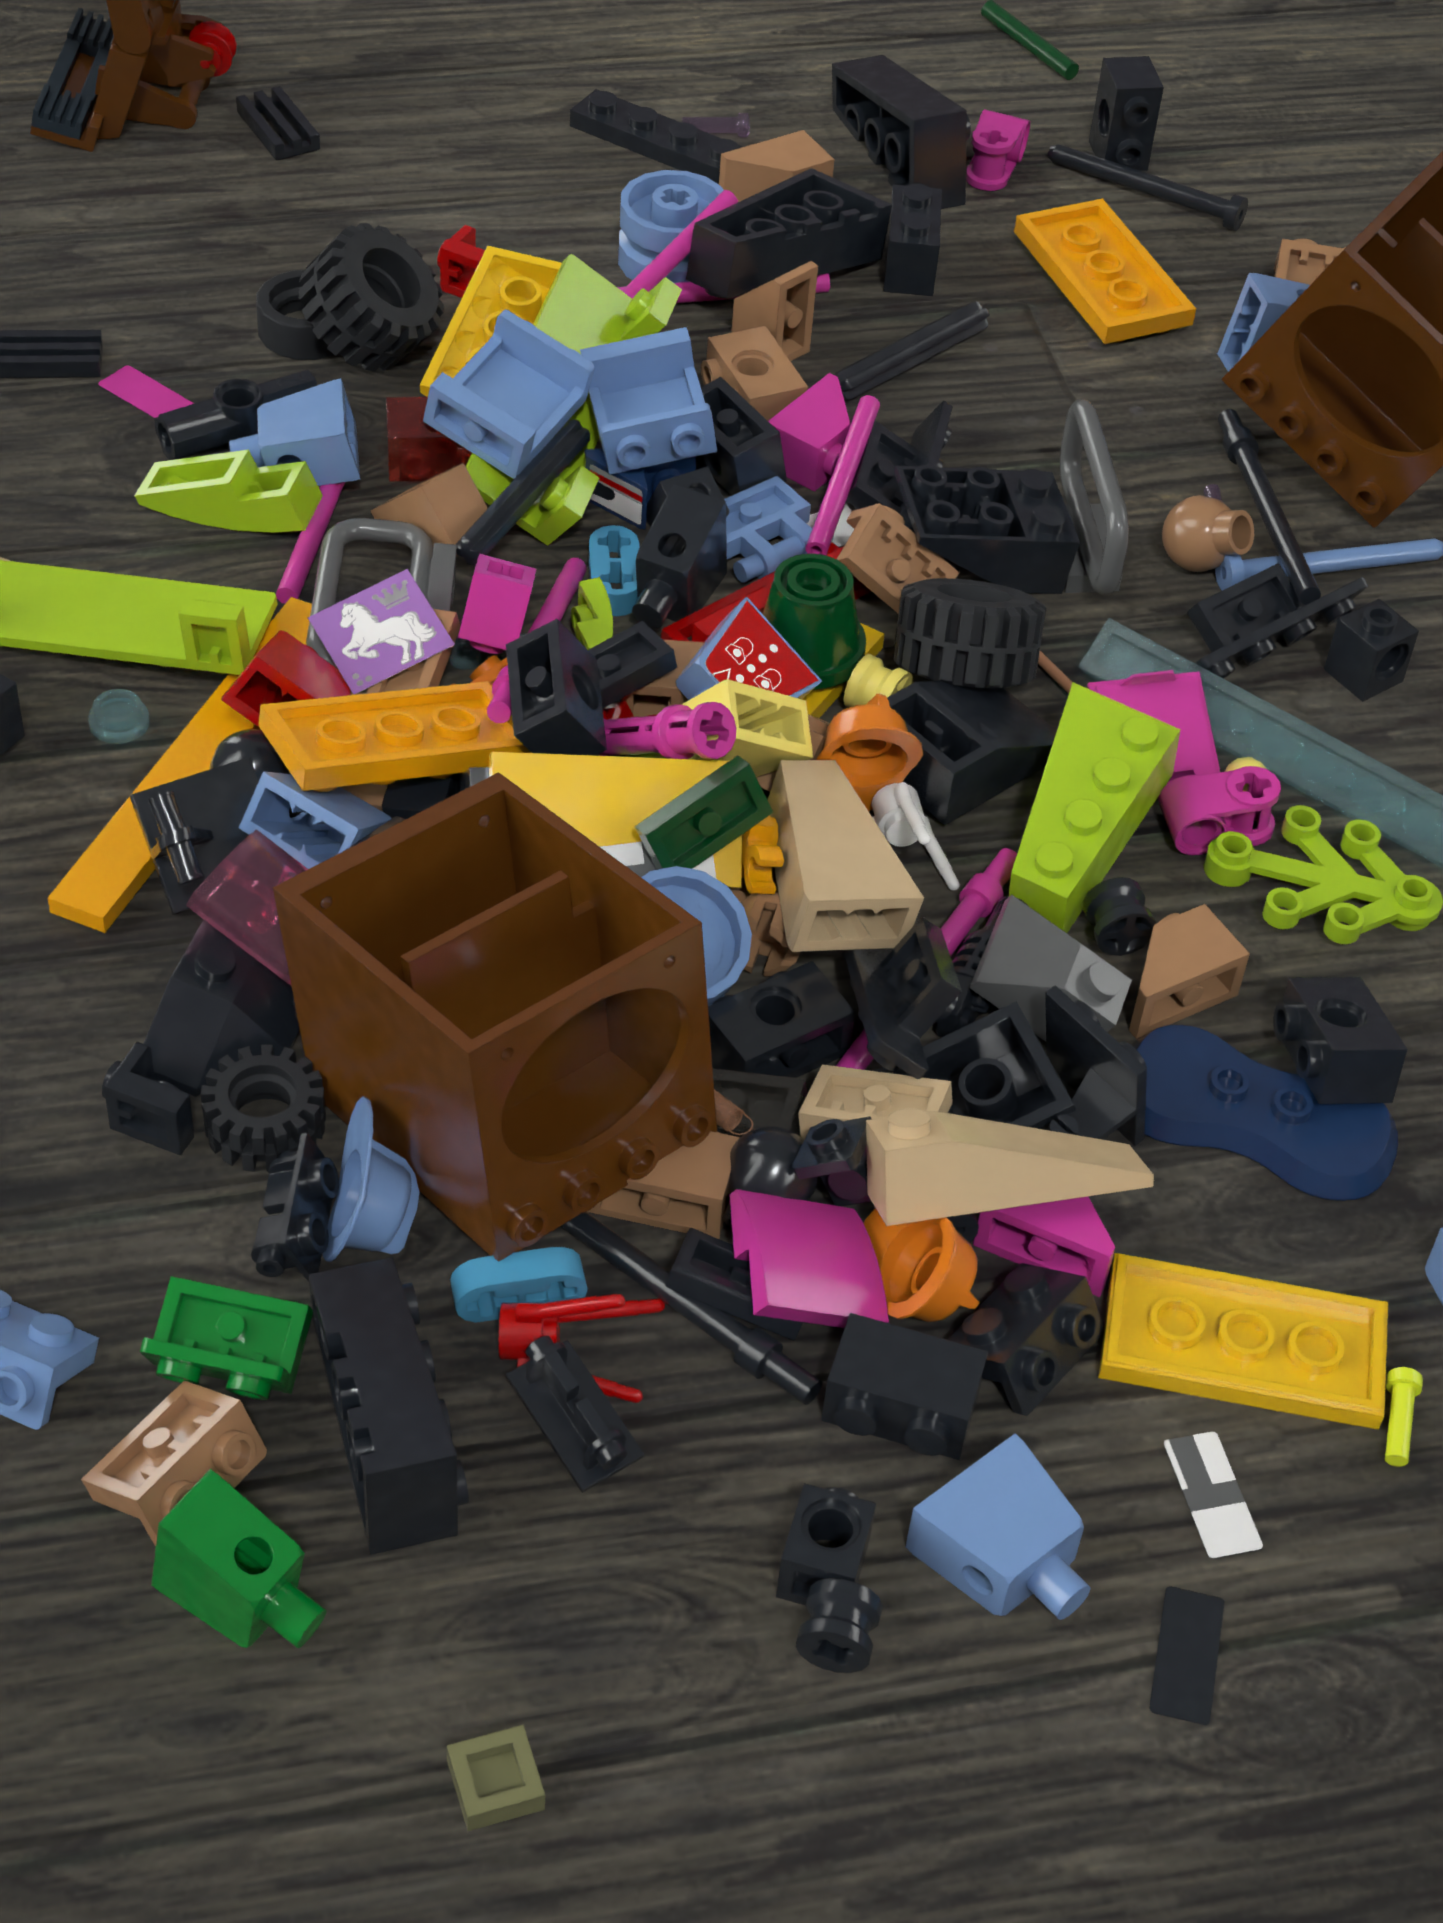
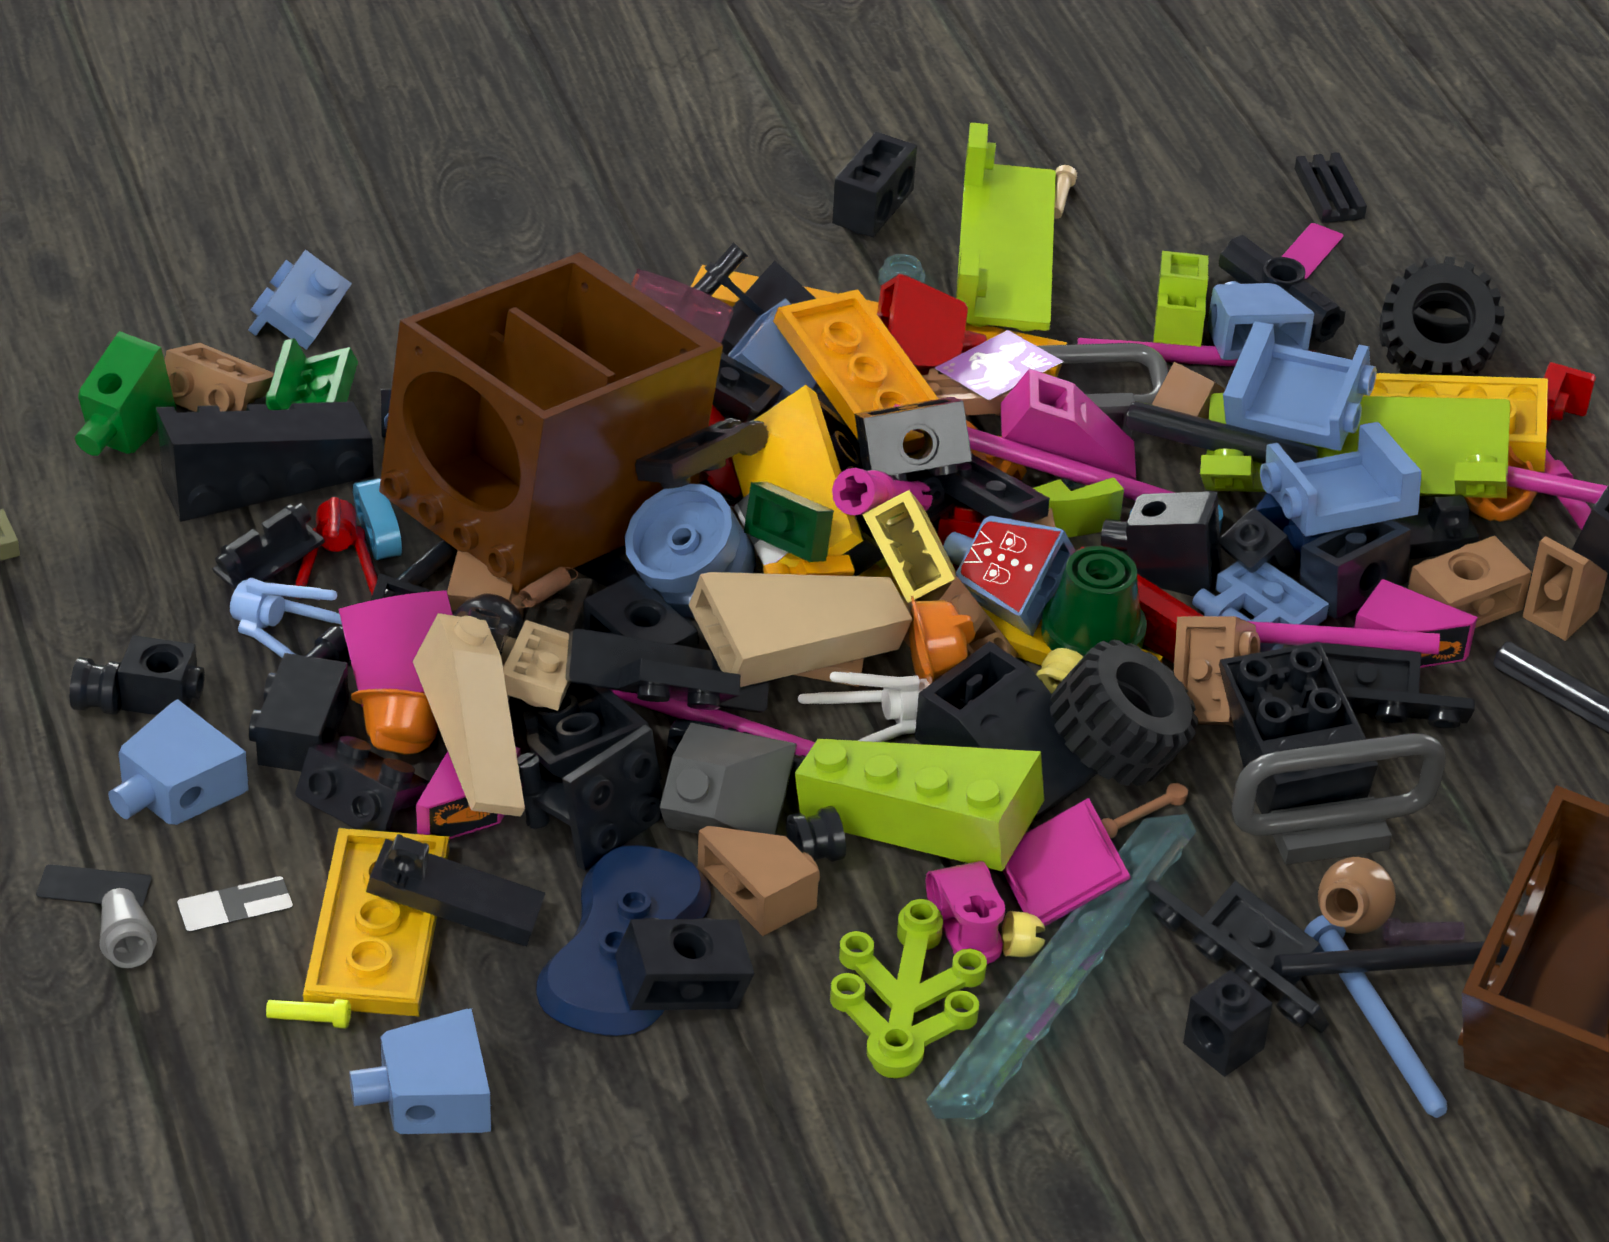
camera: 85 degrees right, 5 degrees down
none -> light grey cone [100,888,157,968]
none -> light blue plant [230,578,342,658]
none -> black hinge [366,834,545,947]

